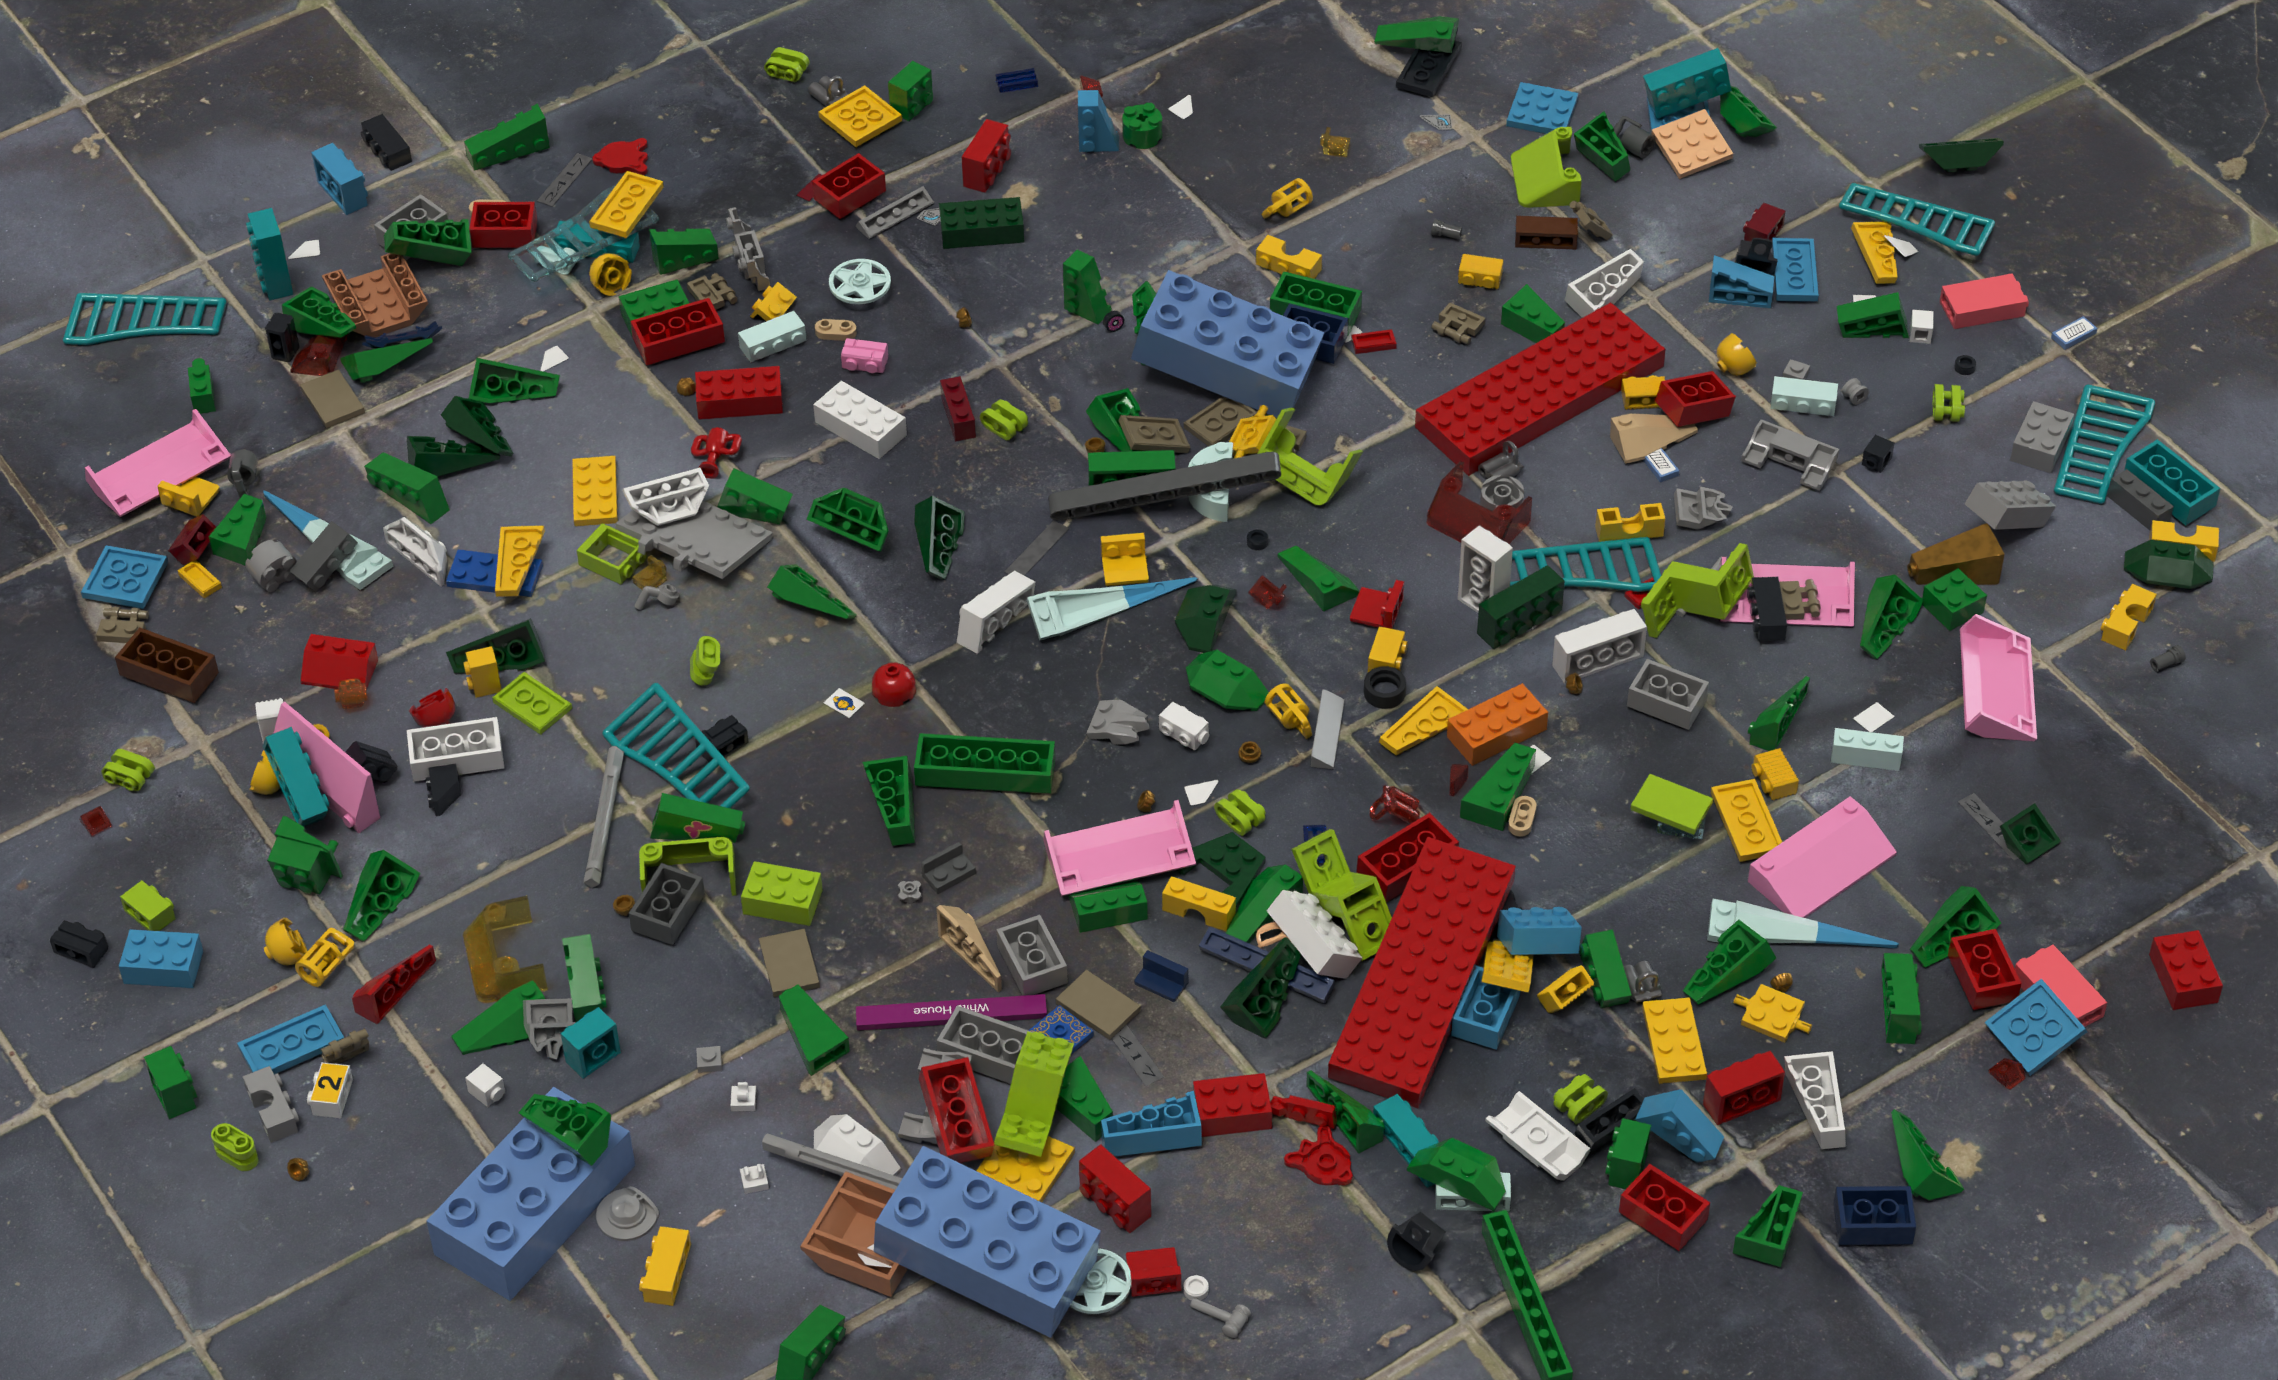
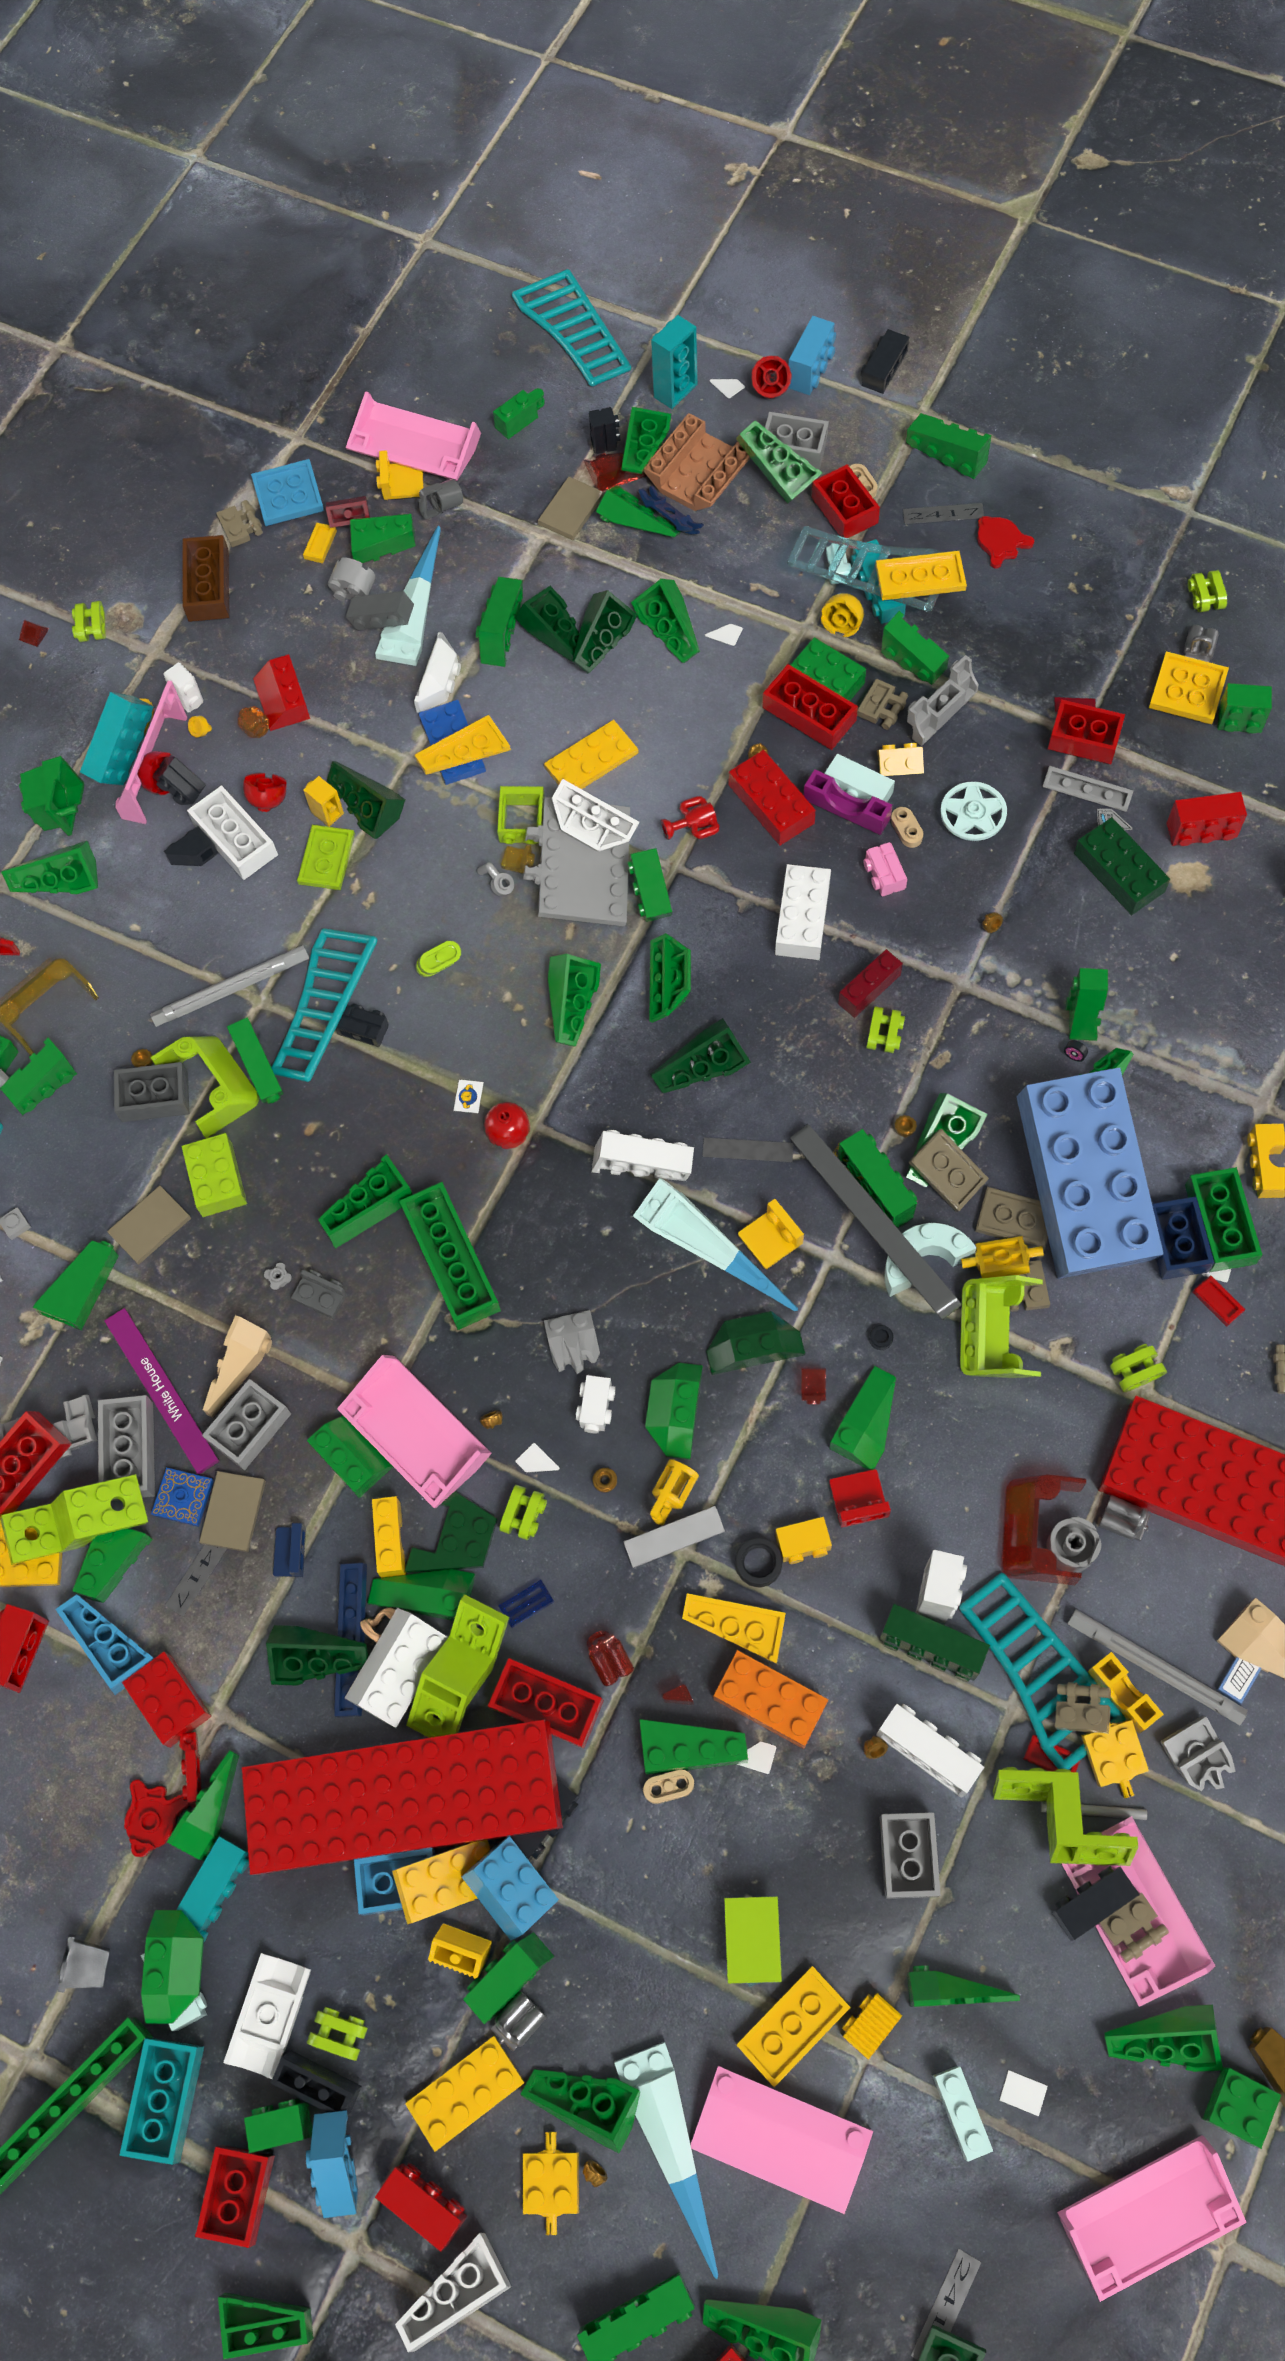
camera: 65 degrees right, 20 degrees up
none -> teal brick [119,2038,204,2165]
none -> red cylinder [752,356,792,398]
none -> magenta arch [804,769,892,835]
none -> dark tan plate [1055,1682,1111,1734]
none -> light grey piece [1067,1609,1248,1725]
none -> yellow plate [1081,1719,1149,1798]
none -> lime brick [1110,1344,1167,1392]

